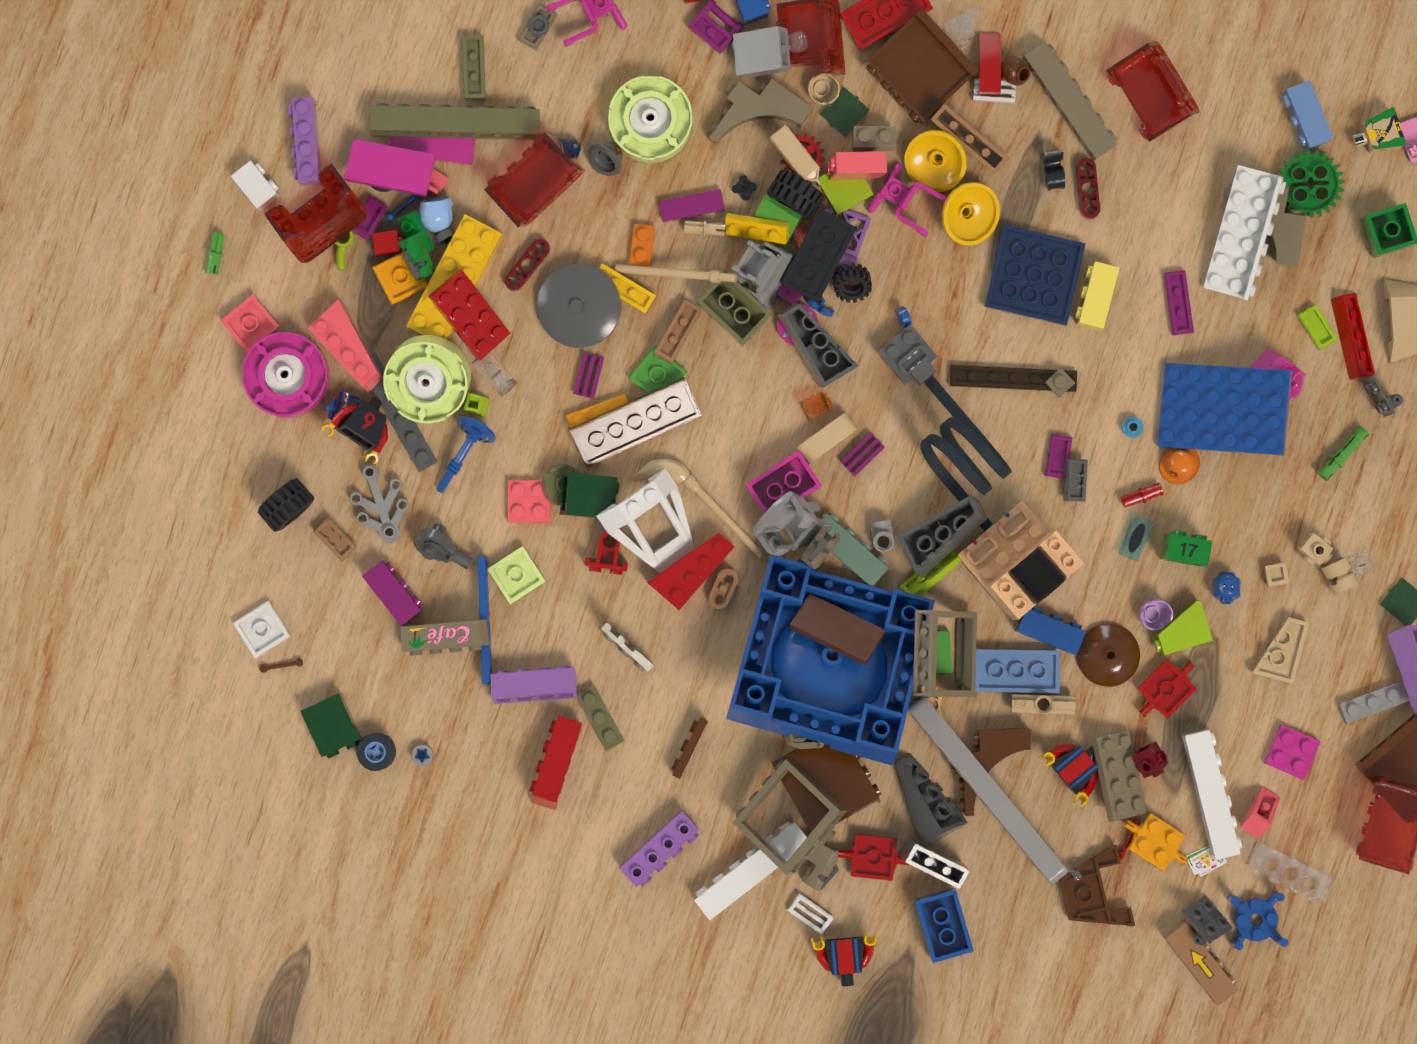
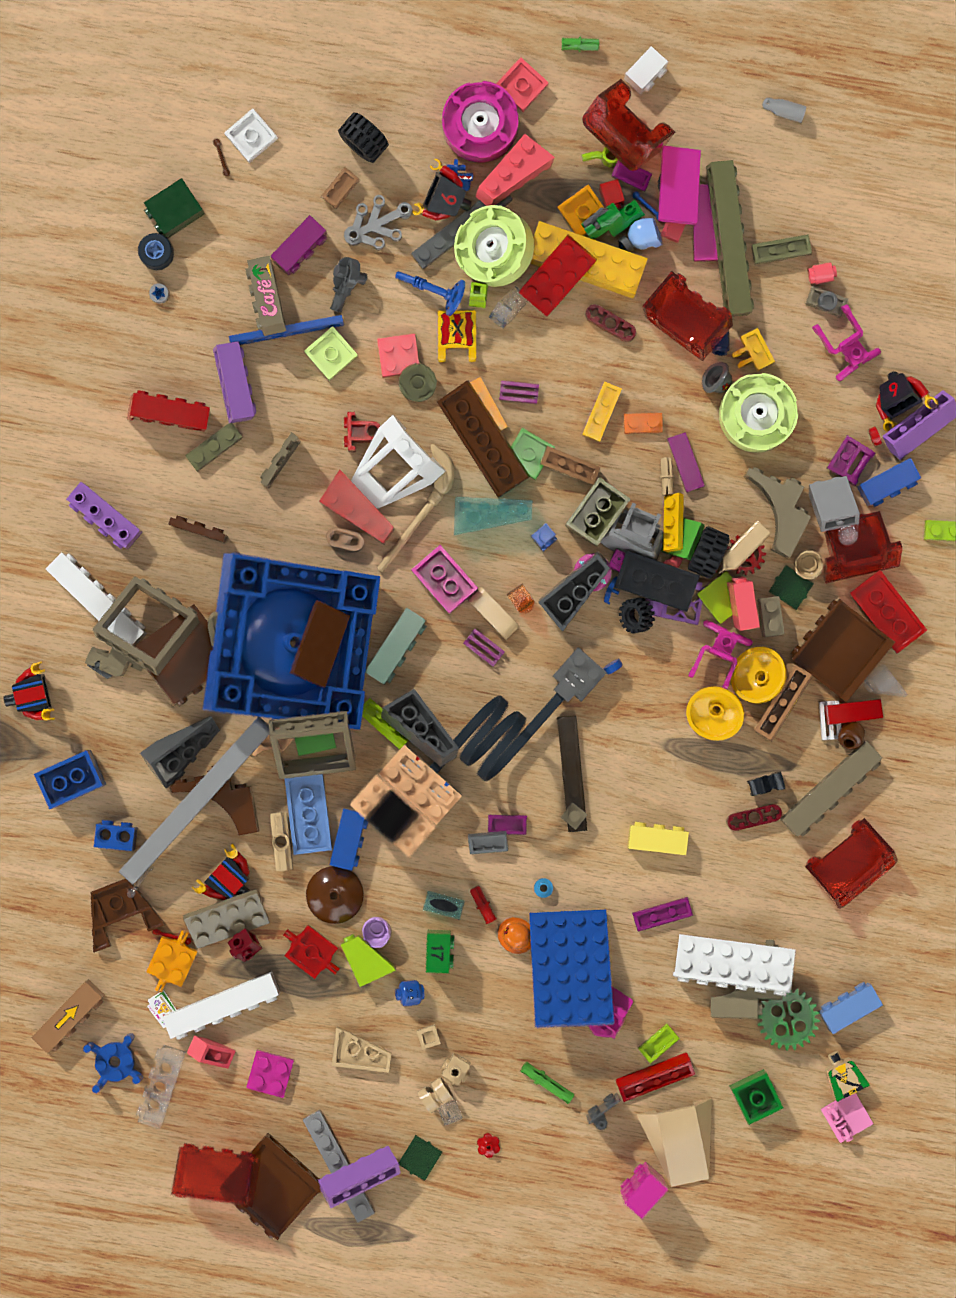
camera: 80 degrees right, 0 degrees up
medium lavender brick [288,97,322,186] -> none
dark grey dish [537,263,621,348] -> none
dark green brick [559,472,619,519] -> none
tan bar [615,264,737,283] -> none
black plate [732,175,757,201] -> none
light grey piece [753,491,830,556] -> none
white tile [787,893,834,935] -> none
dark tan plate [797,526,840,570] -> none
red plate [838,834,910,881] -> none
light grey piece [870,520,894,553] -> none
brick [900,837,970,889] -> none
dark blue plate [984,225,1086,326] -> none
dark grey hinge [1182,895,1233,945] -> none
none -> blue brick [94,820,138,851]
none -> flag [438,310,476,362]
none -> clear light blue wedge [454,496,533,535]
none -> red plant [477,1133,500,1158]
none -> brick [531,523,558,552]
none -> yellow hinge [732,328,775,371]
none -> light grey piece [762,98,807,123]
none -> coral brick [808,262,837,285]

